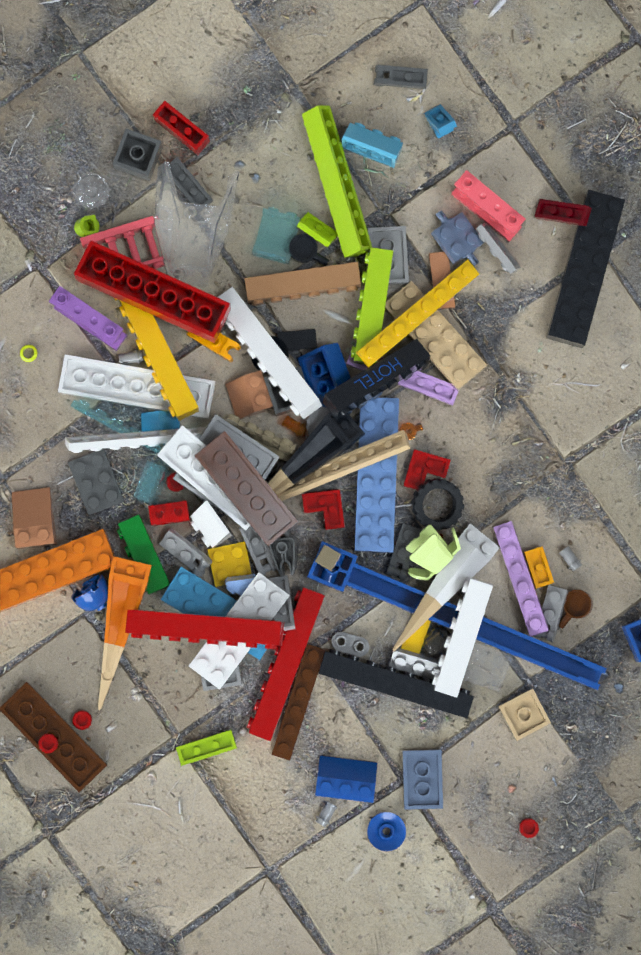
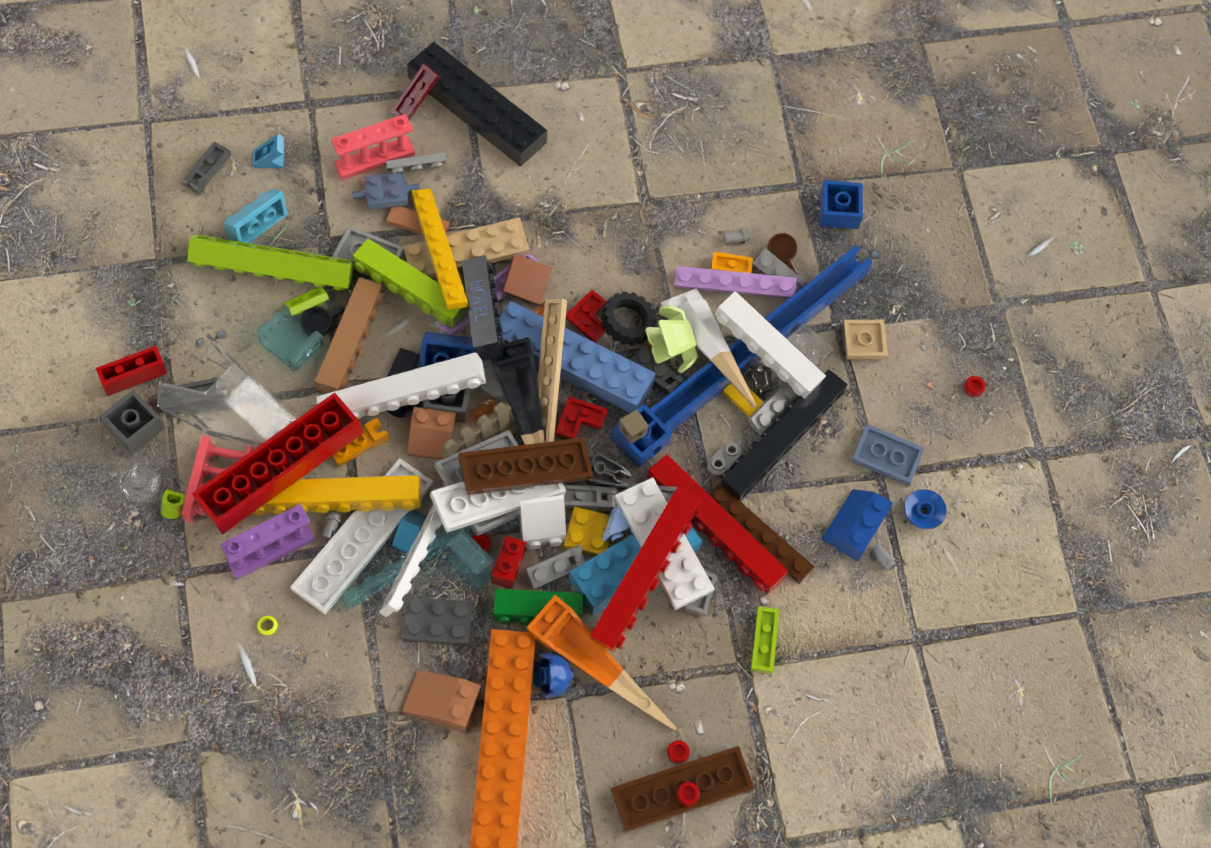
camera: 70 degrees left, 20 degrees down
none -> dark orange tile [502,253,552,306]

